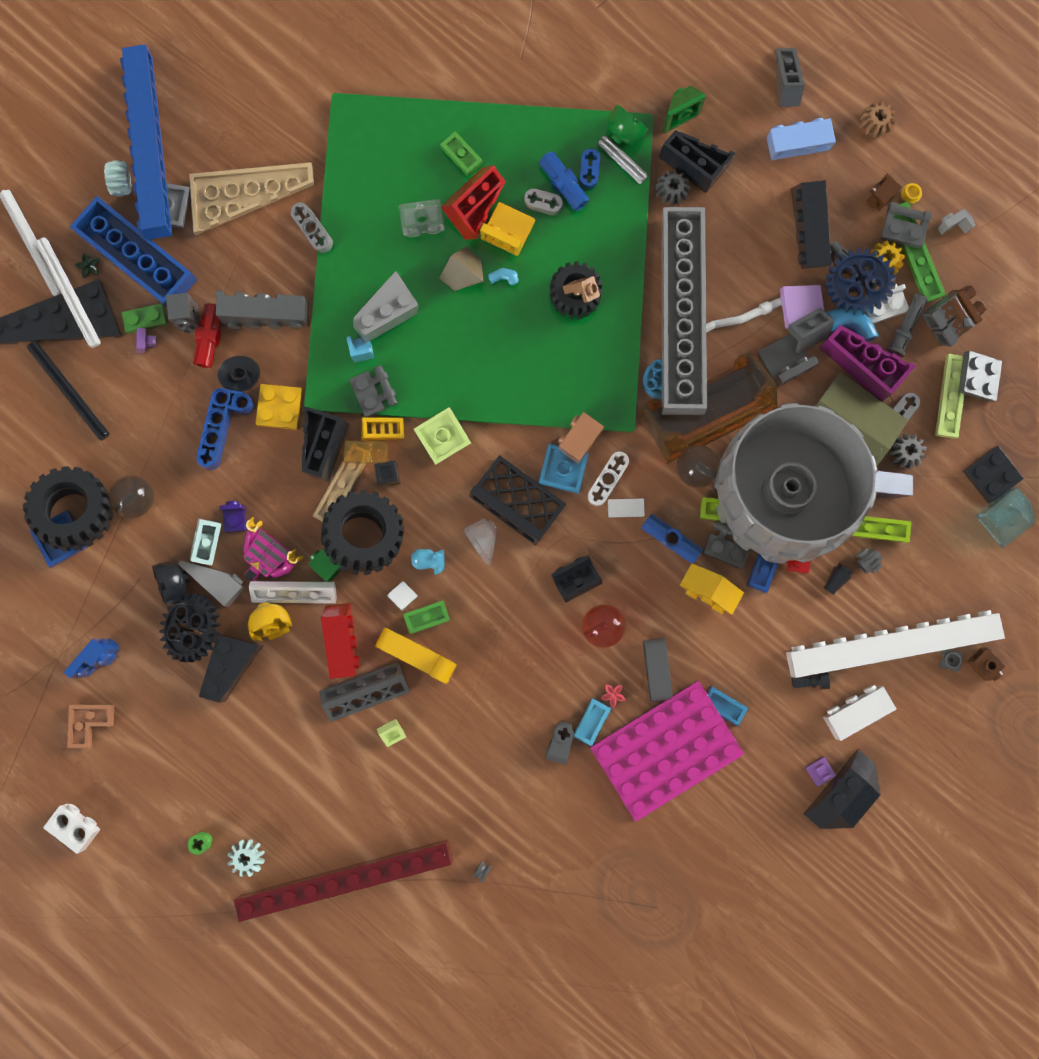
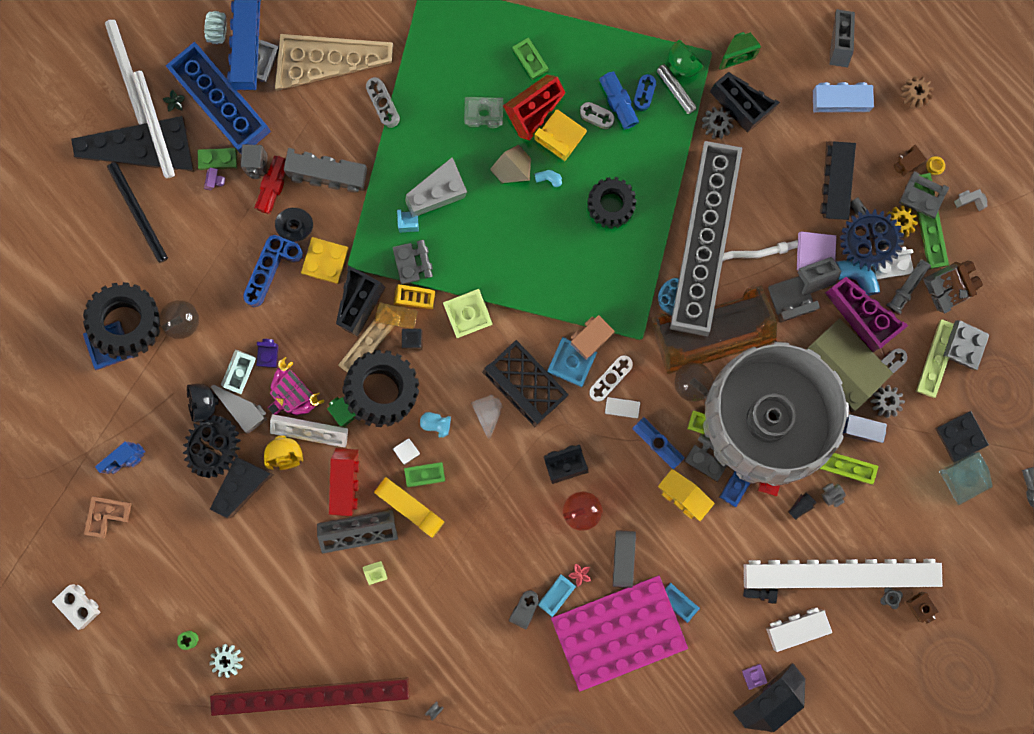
camera: 10 degrees right, 0 degrees up
medium nougat bracket [563,276,600,303] -> none

